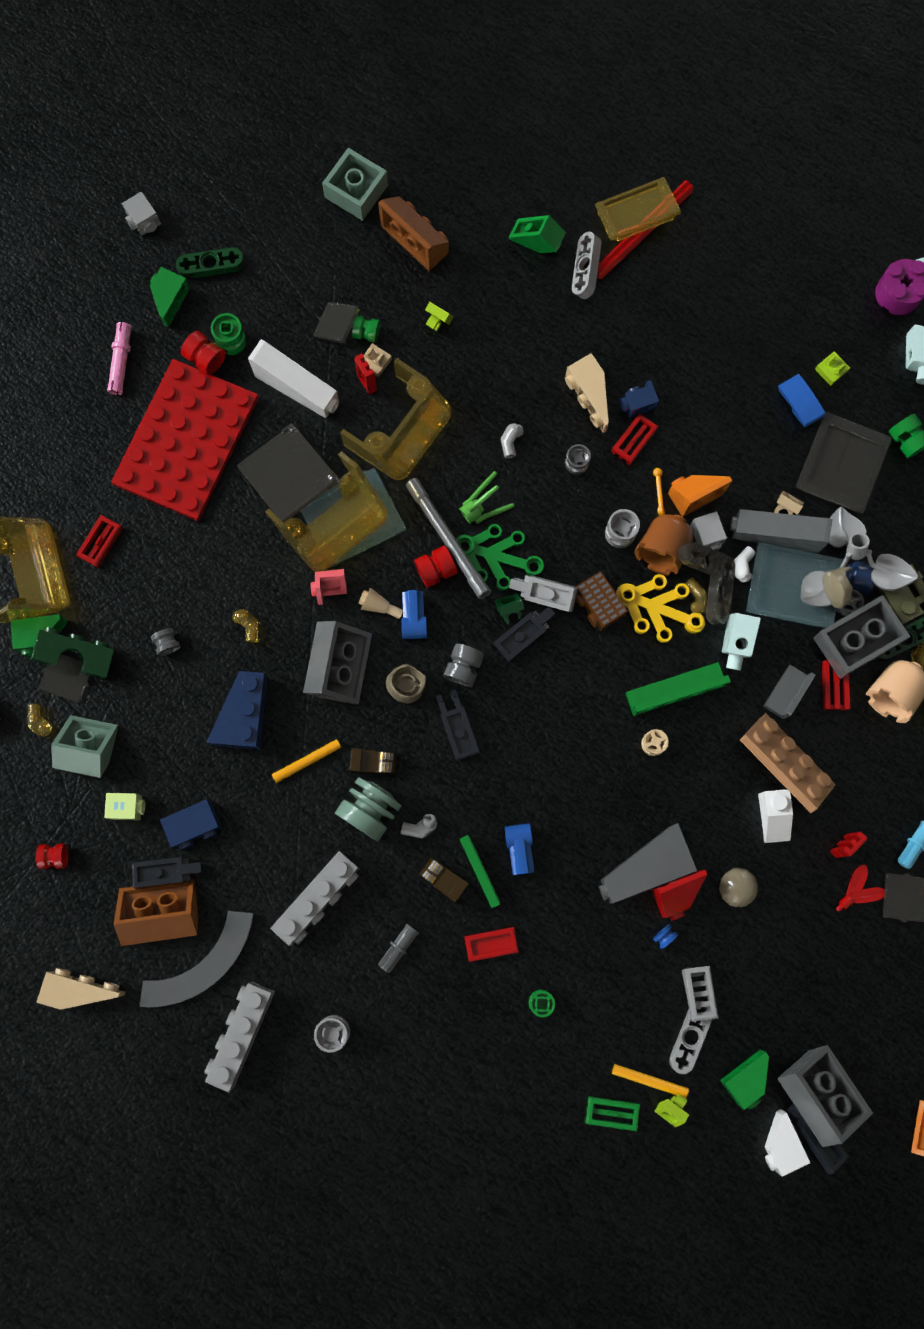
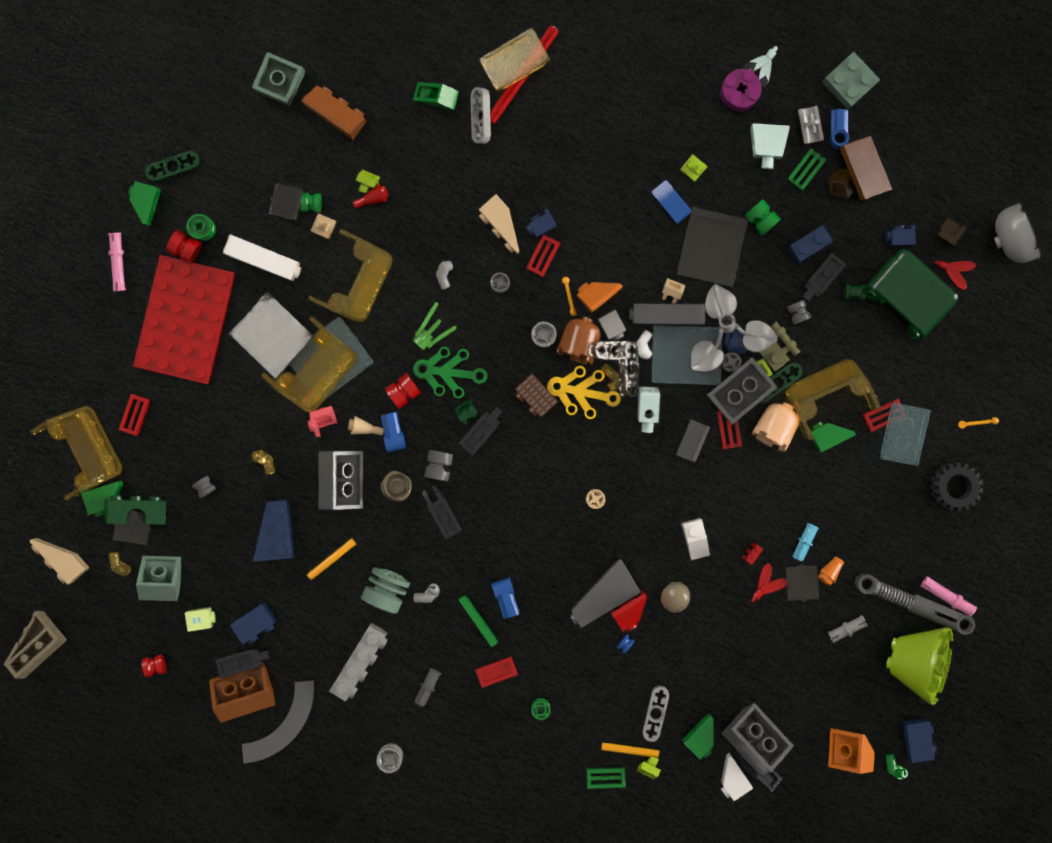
camera: 10 degrees left, 10 degrees up
tan slope [37,968,125,1010] -> none
light grey brick [122,192,161,236] -> none
light grey brick [204,981,275,1092] -> none
dark brown leg [350,748,398,775] -> none
red tile [354,353,377,394] -> none
dark grey piece [406,478,491,599] -> none
dark brown leg [419,858,469,903] -> none
light grey hinge [509,575,578,612] -> none
green fence [625,662,731,716] -> none
light grey slope [682,966,718,1021] -> none
medium nougat plate [740,713,835,813] -> none
dark tan hair [822,567,857,609] -> none
none -> red cone [353,184,389,208]

